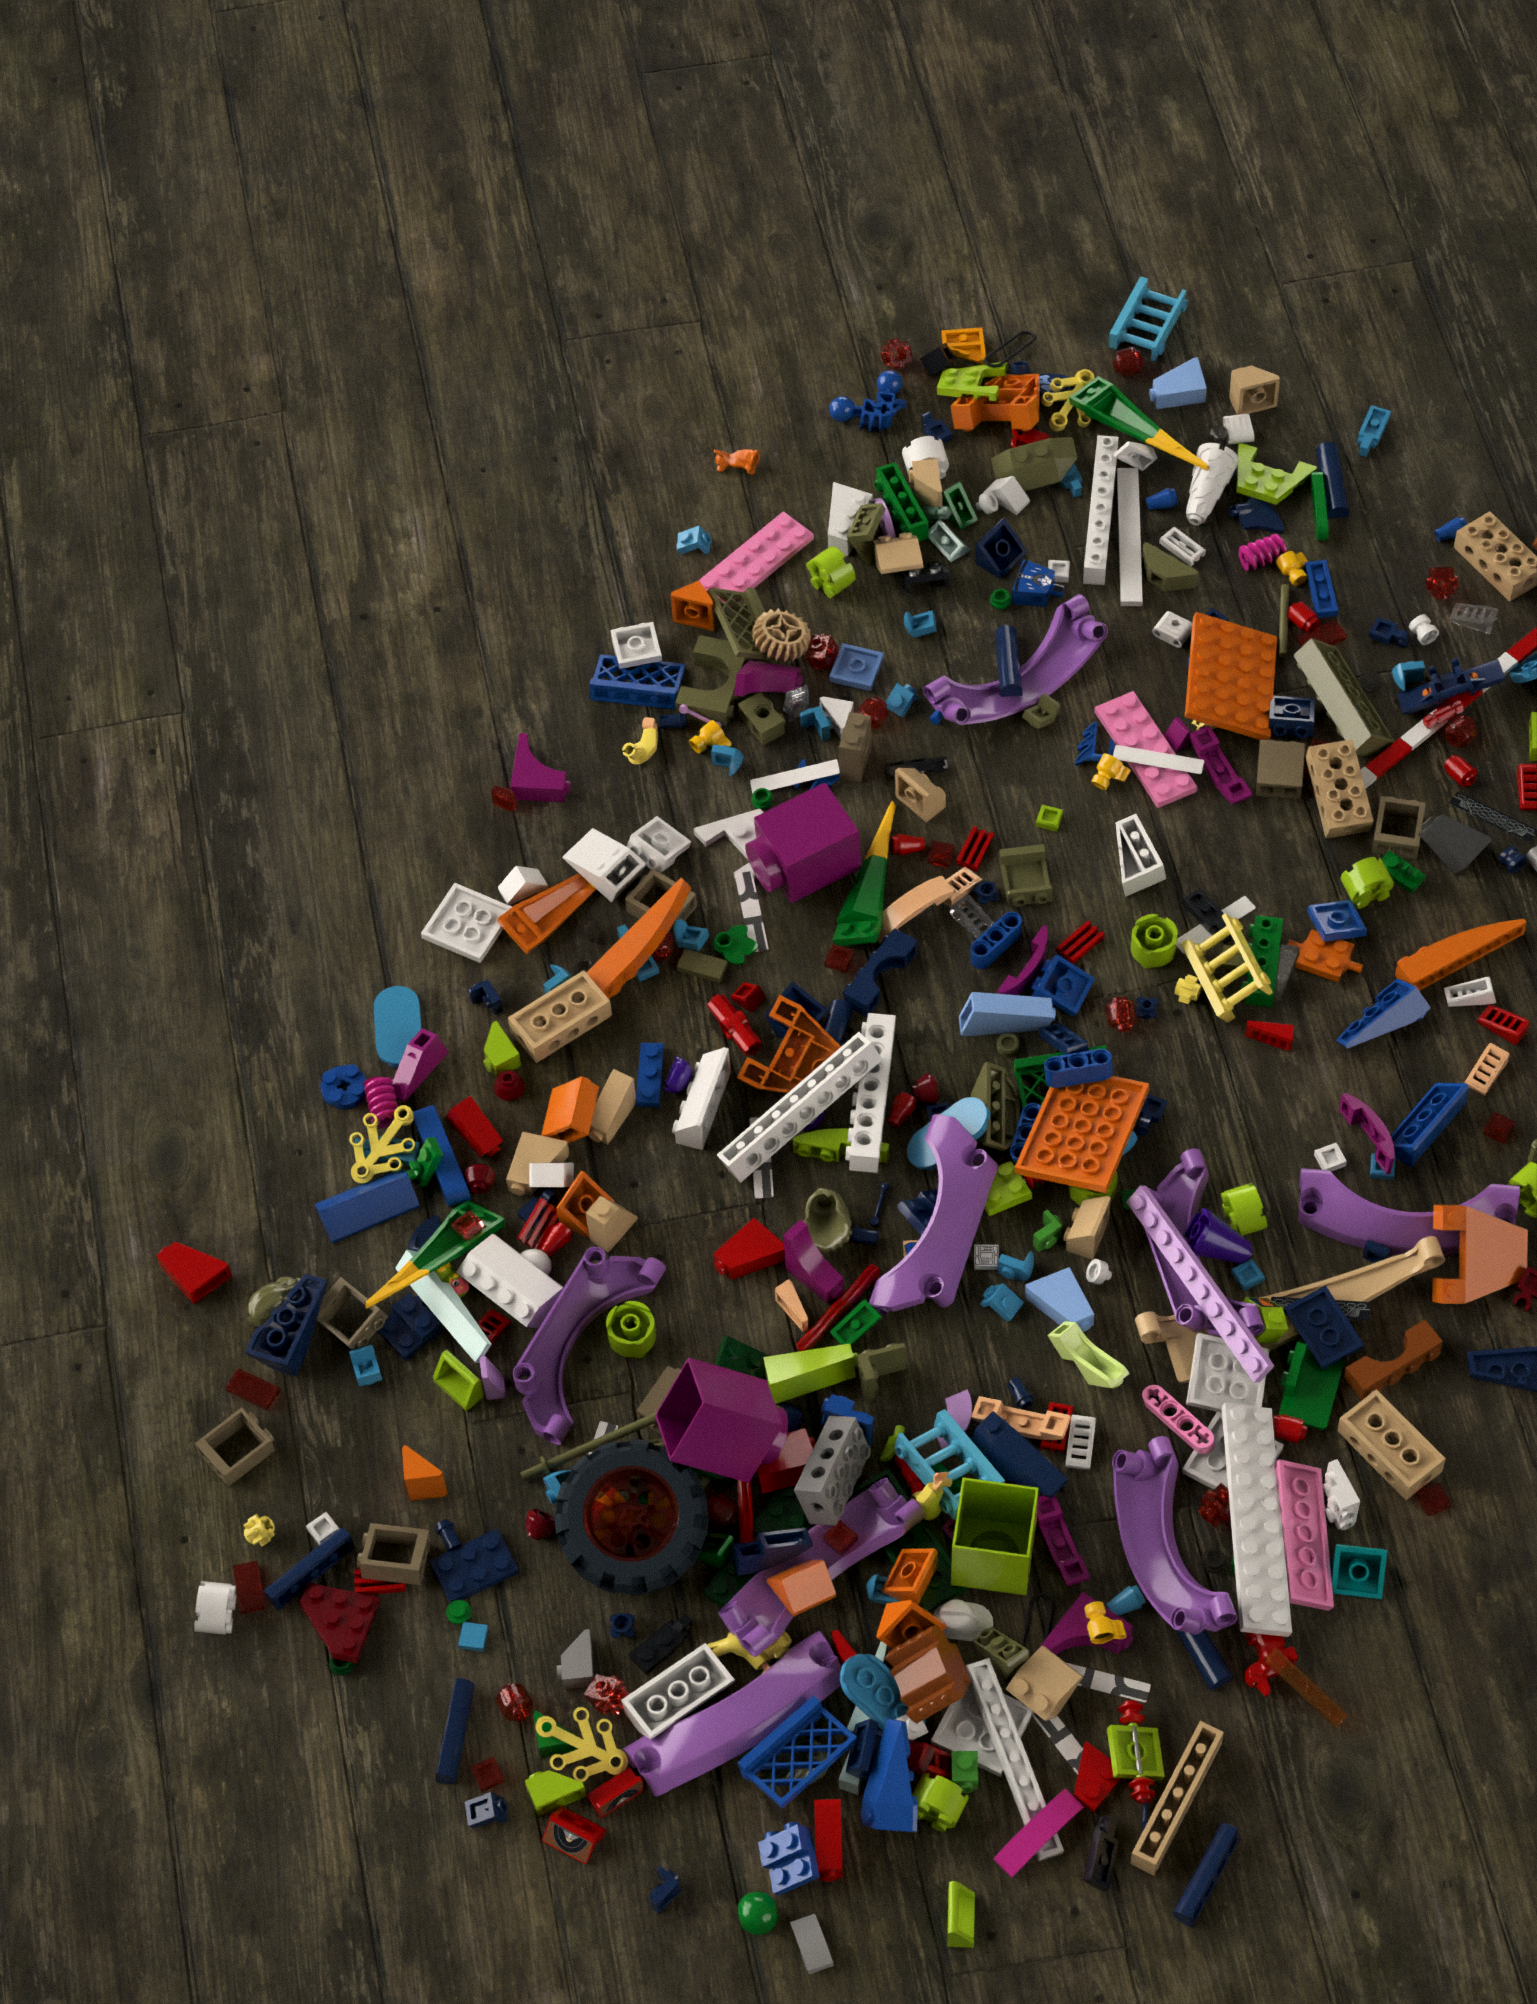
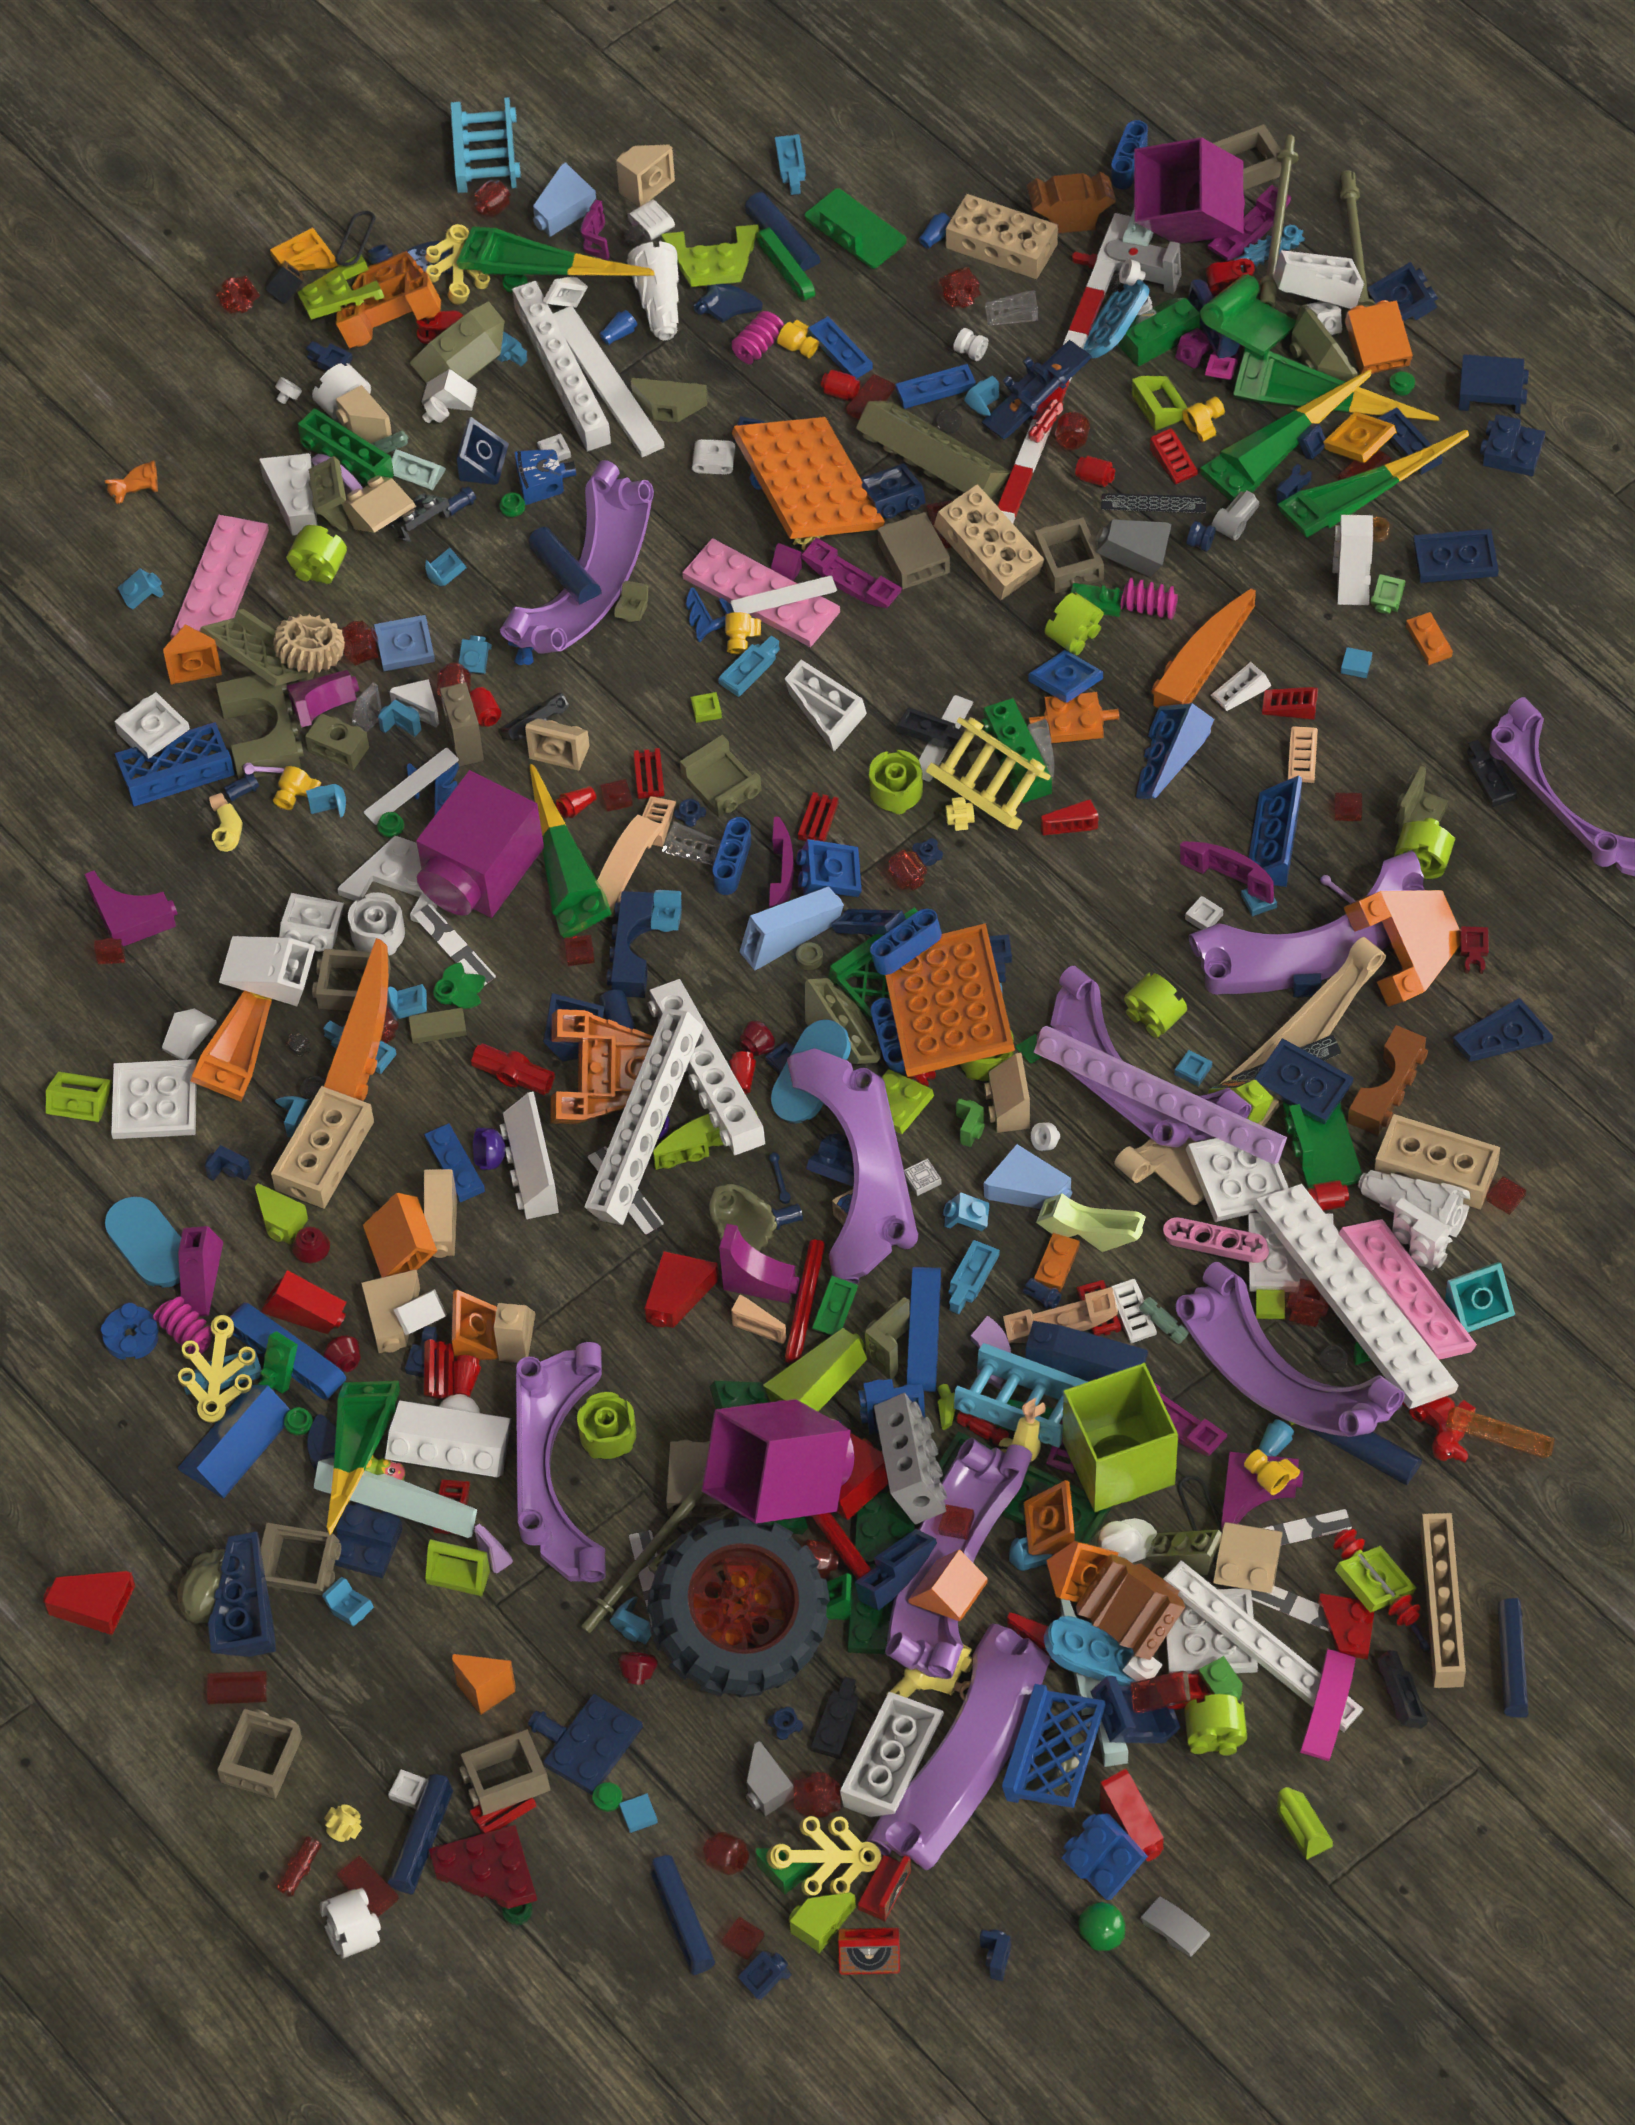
camera: 30 degrees left, 0 degrees up
clear red plate [451,1210,485,1241] -> none
red slope [730,982,766,1012] -> none
blue piece [829,370,906,433] -> none
blue wedge [861,1718,918,1832] -> none
green slope [942,482,978,530] -> none
dark azure plate [998,1251,1034,1282] -> none
white tile [1159,527,1206,566] -> none
dark purple cone [1184,1208,1253,1264] -> none
olive bar [1278,584,1289,658] -> none
dark blue plate [1369,617,1410,648] -> none
none -> lime tile [46,1072,112,1122]
none -> white tile [275,377,302,404]
none -> clear red pin [276,1836,322,1897]
none -> green plate [284,1407,313,1435]
none -> white brick [348,893,405,955]
none -> dark blue pin [446,487,476,516]
none -> red brick [469,687,502,726]
none -> green plate [503,274,528,293]
none -> magenta piece [580,200,609,260]
none -> dark azure bracket [651,890,682,932]
none -> dark azure hinge [718,636,780,697]
none -> green bracket [805,188,907,269]
none -> blue plate [896,364,976,409]
none -> blue beam [907,1267,941,1392]
none -> dark azure hinge [949,1240,1000,1314]
none -> orange plate [1034,1233,1080,1292]
none -> dark pink piece [1121,577,1178,620]
none -> sand green axle [1139,1297,1189,1344]
none -> lime tile [1256,1289,1285,1319]
none -> lavender hinge [1320,875,1355,903]
none -> white cone [1358,1170,1470,1243]

